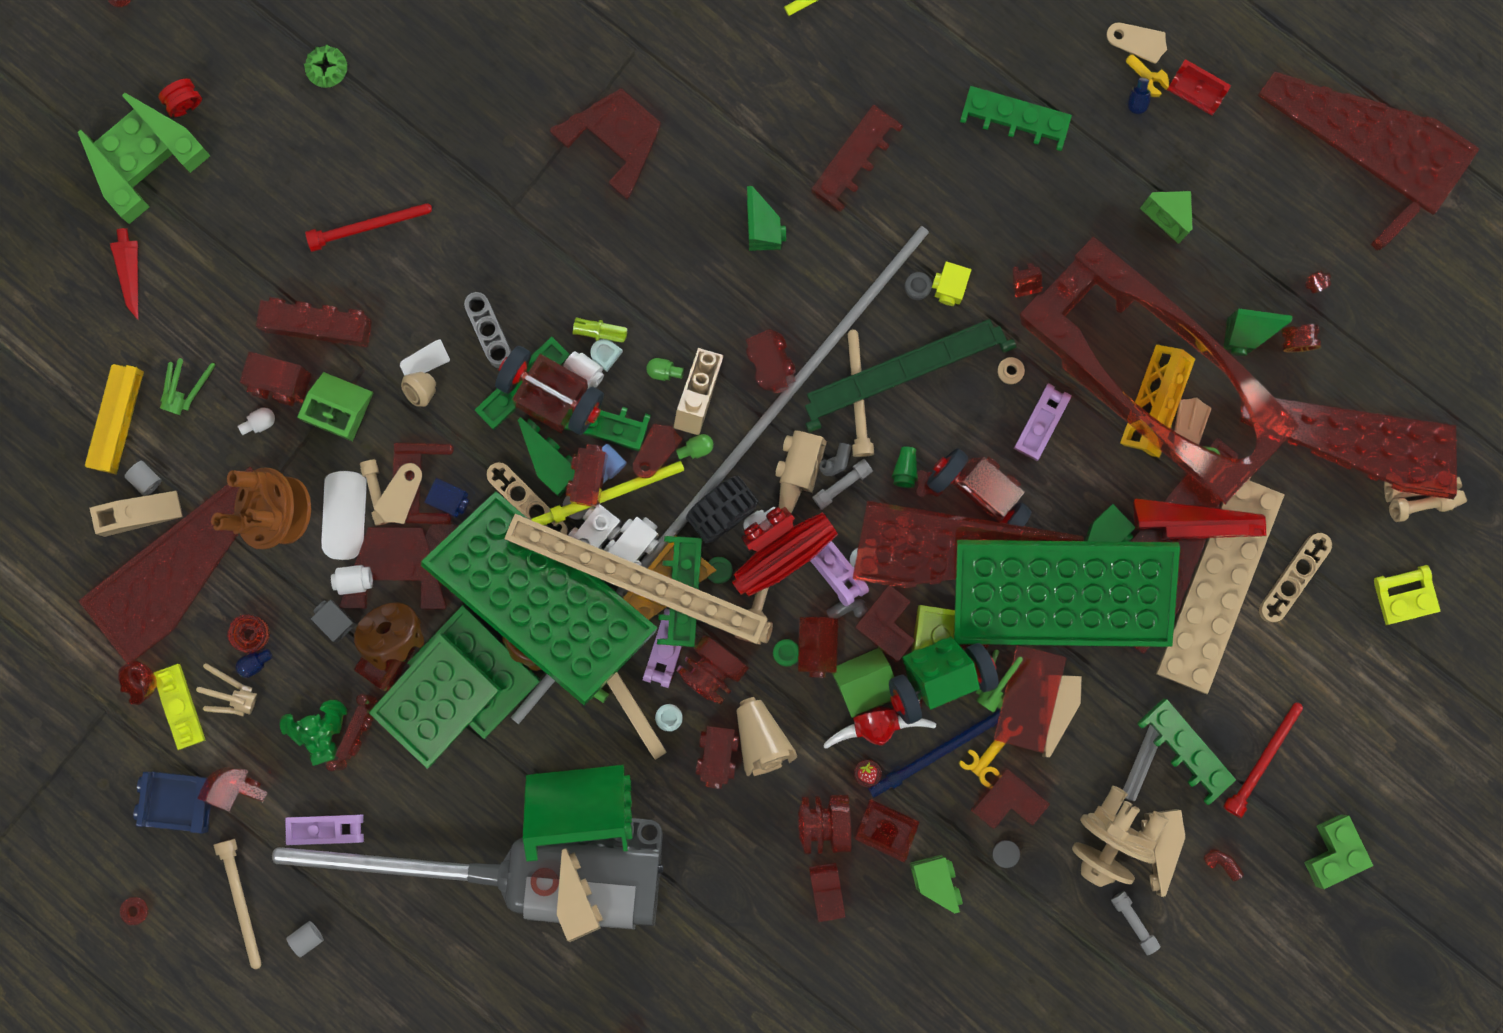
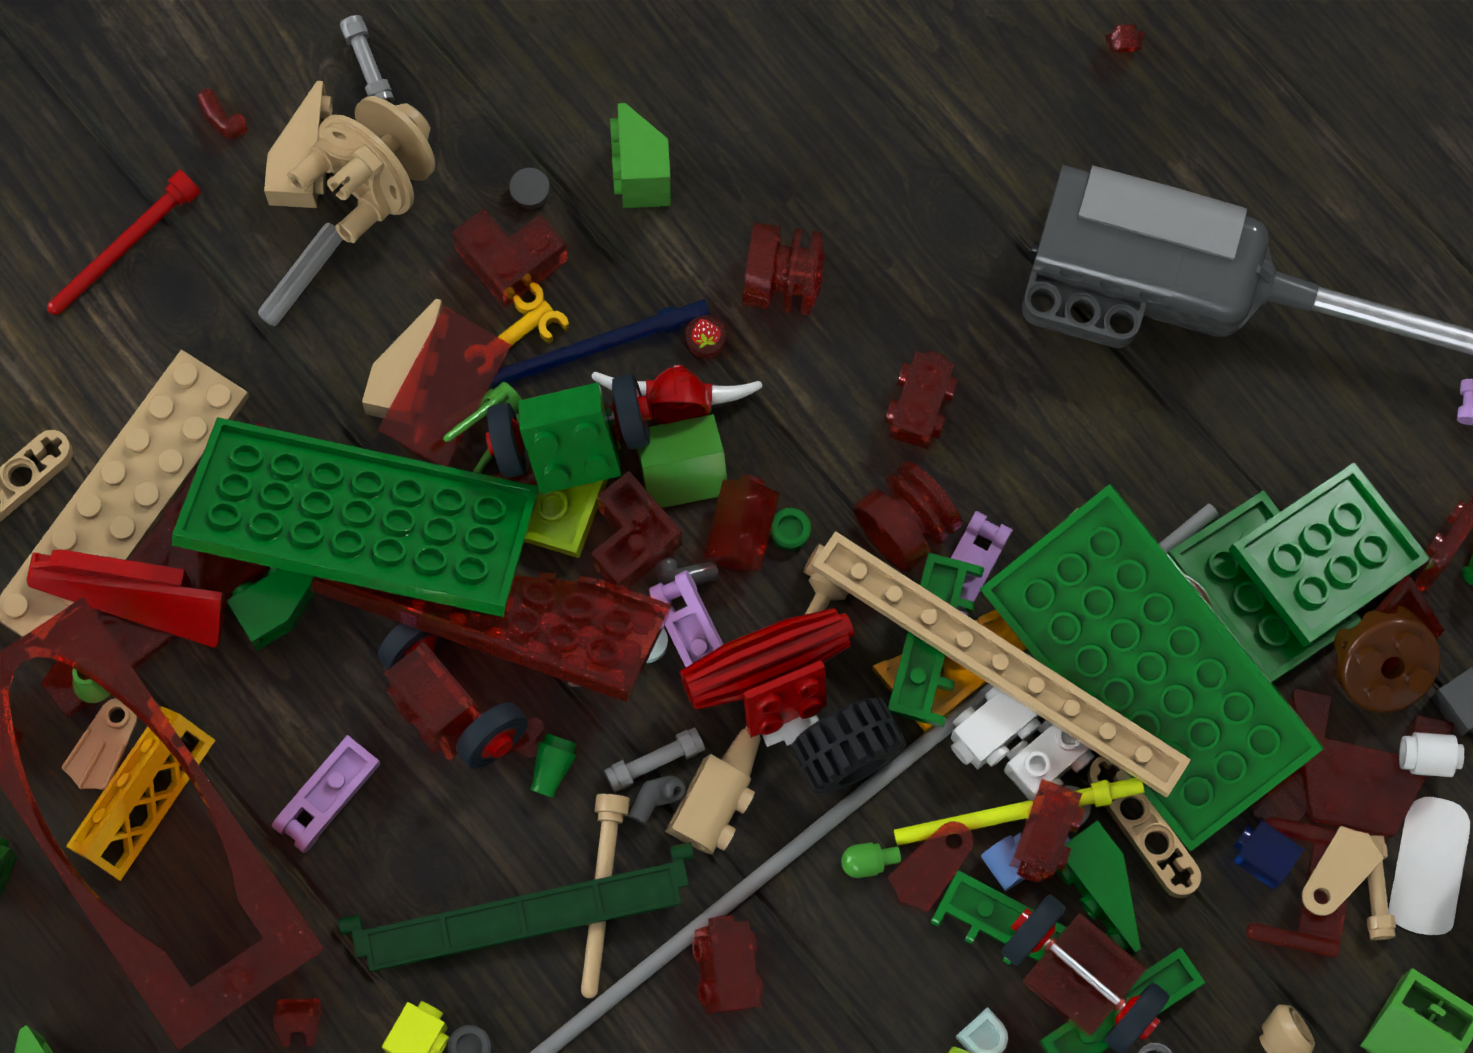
camera: 170 degrees left, 10 degrees down
green panel [523,765,632,862] -> none
clear red tile [531,868,559,896] -> none
tan slope [557,849,603,942] -> none
white brick [563,351,604,389] -> none
tan beam [607,672,667,760] -> none
bright green cylinder [646,358,684,381] -> none
light aqua tile [655,704,683,731] -> none
tan slope [674,348,724,435] -> none
green tile [708,557,733,584] -> none
tan cone [737,697,797,776] -> none
clear red plate [809,862,845,922] -> none
clear red slope [853,799,919,863] -> none
tan plate [997,357,1025,384] -> none
green hinge [1137,698,1236,805] -> none
bright green brick [1304,814,1373,889] -> none

